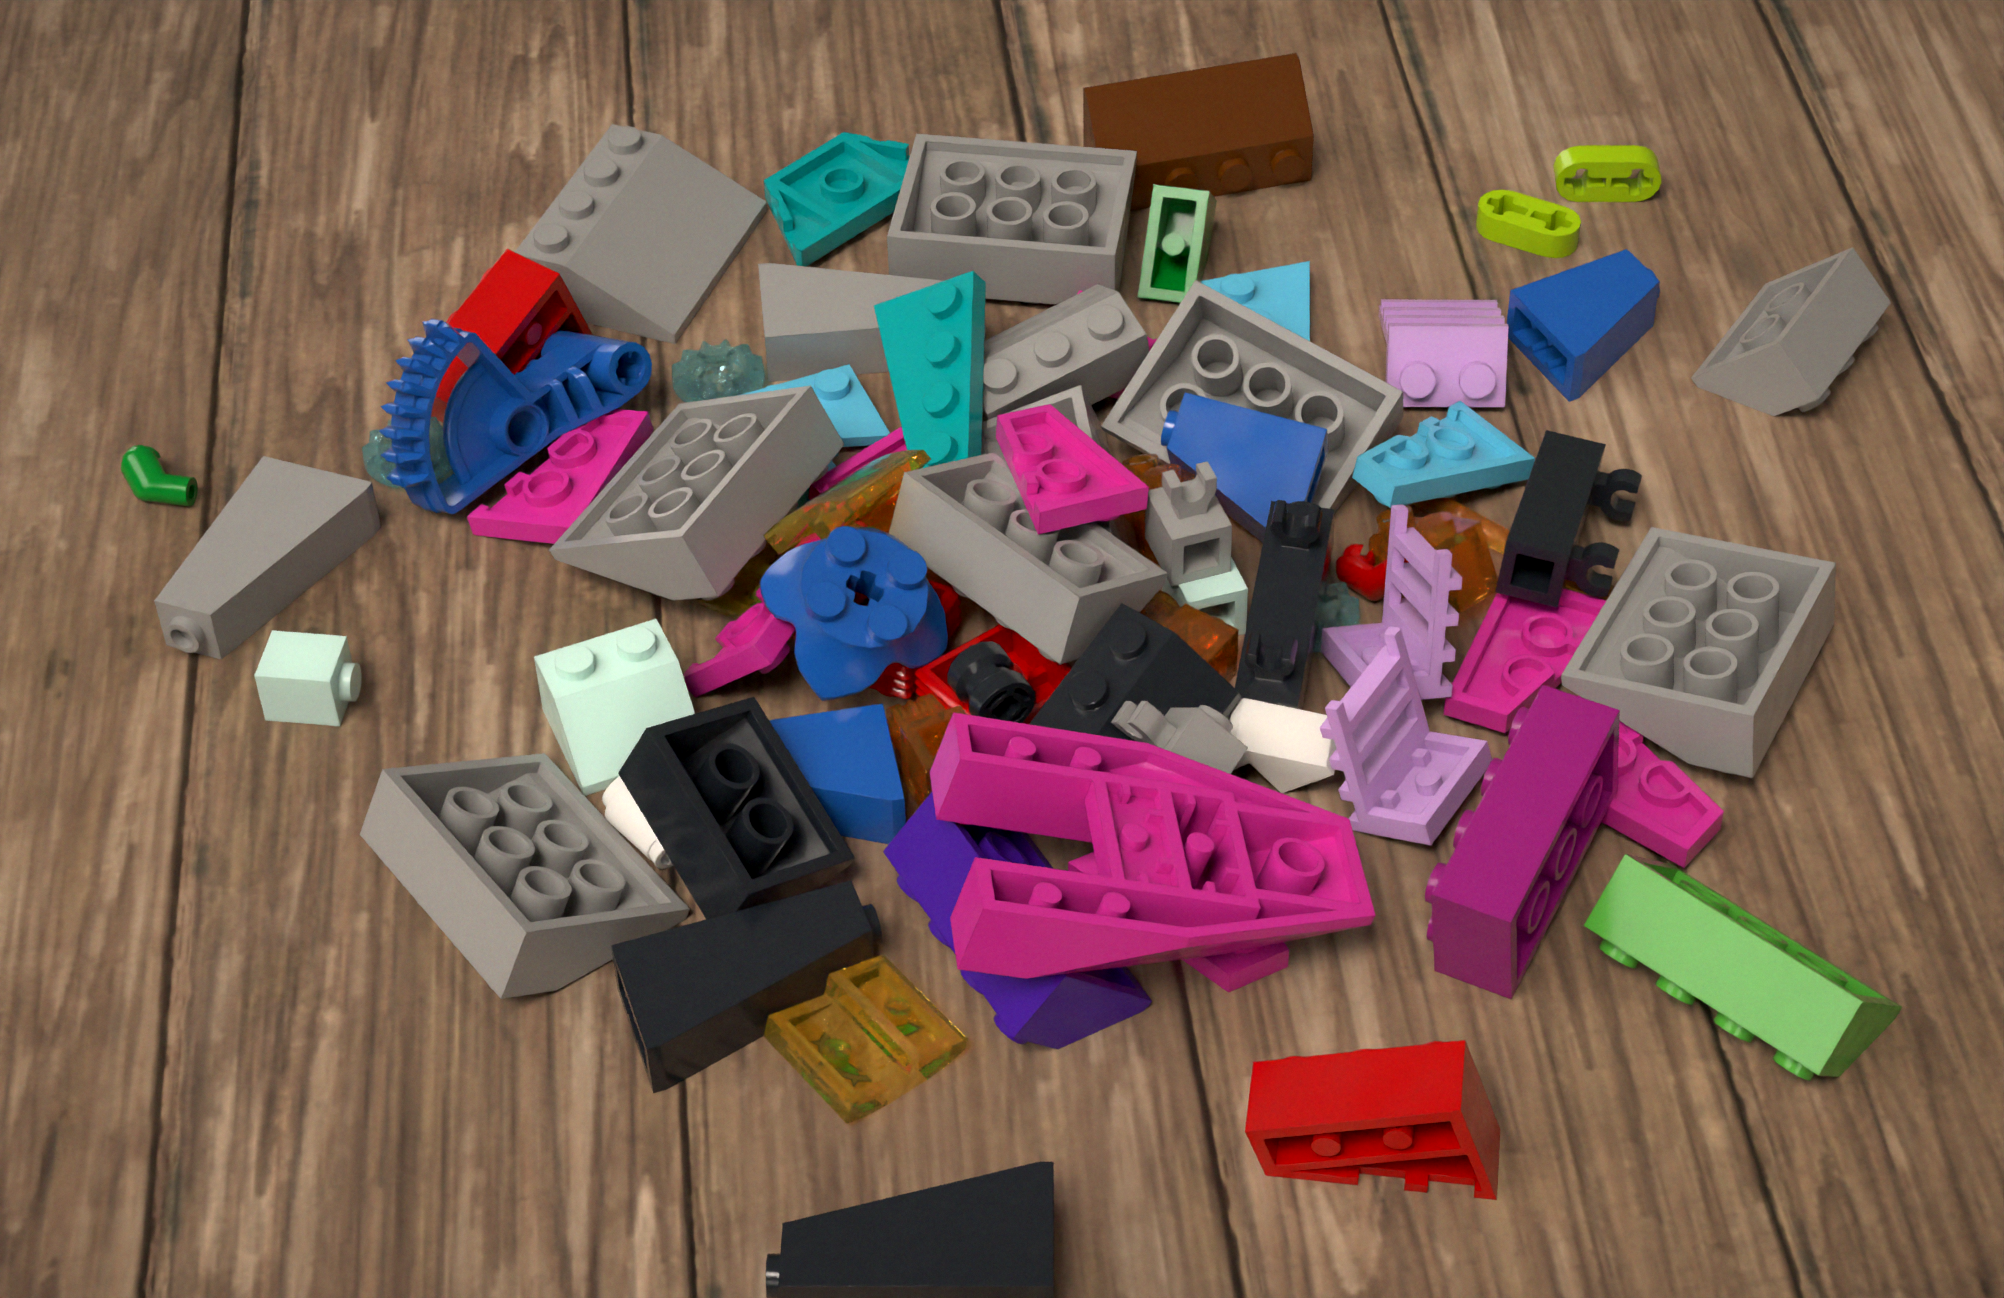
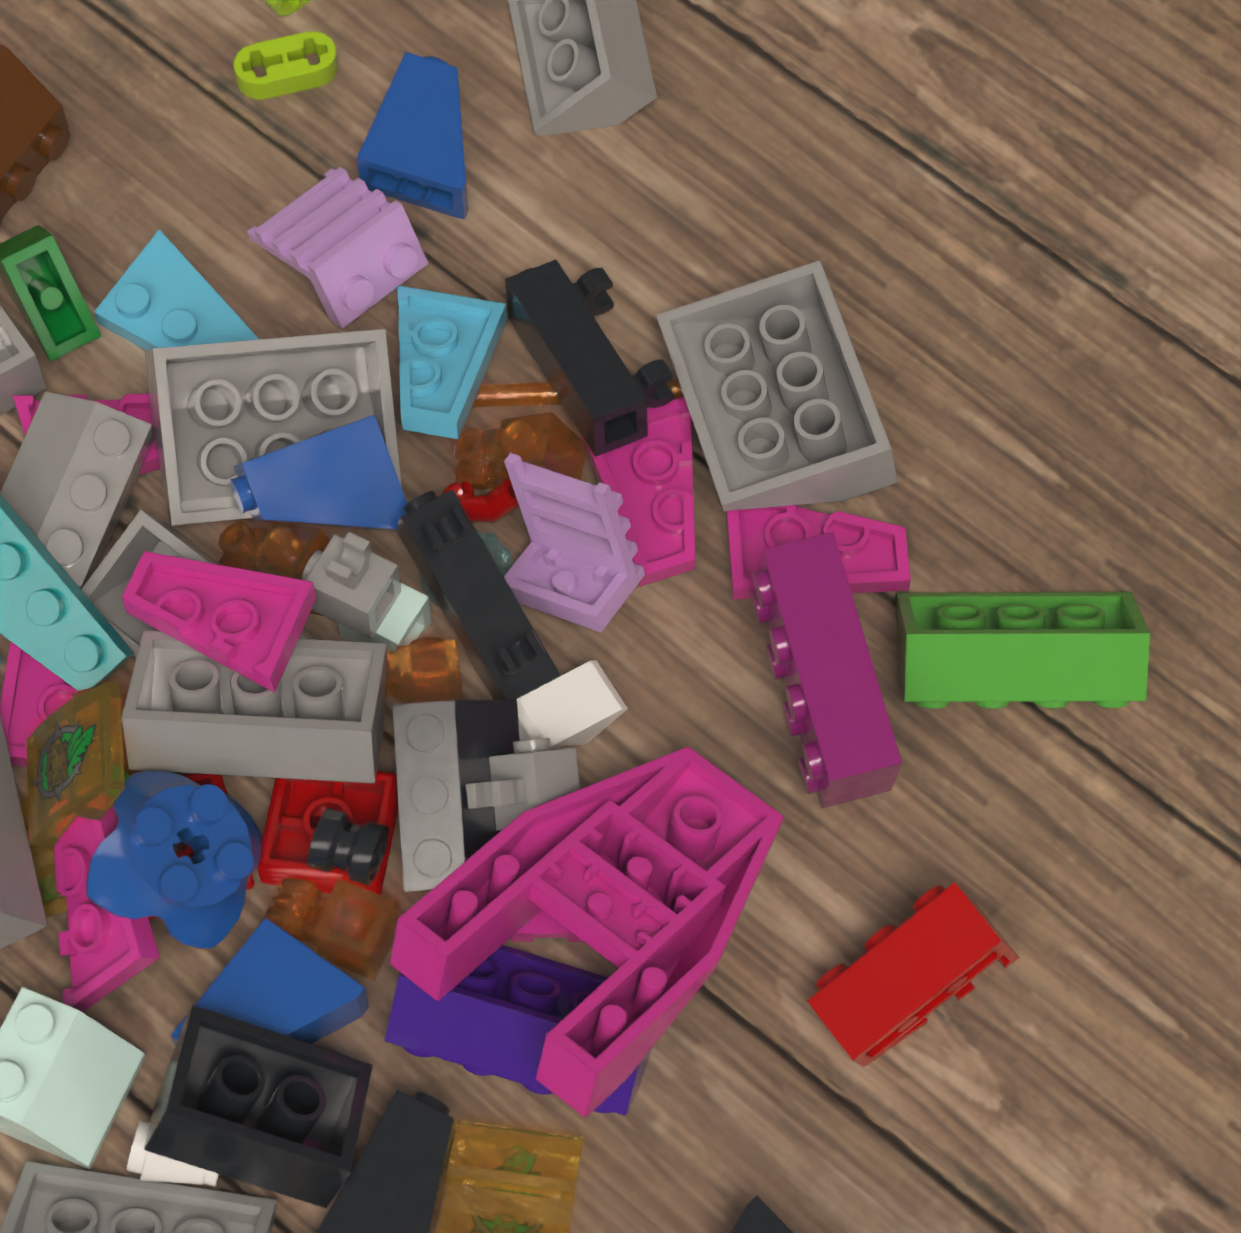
camera: 45 degrees left, 20 degrees up
lavender plate [1320,626,1492,845] -> none

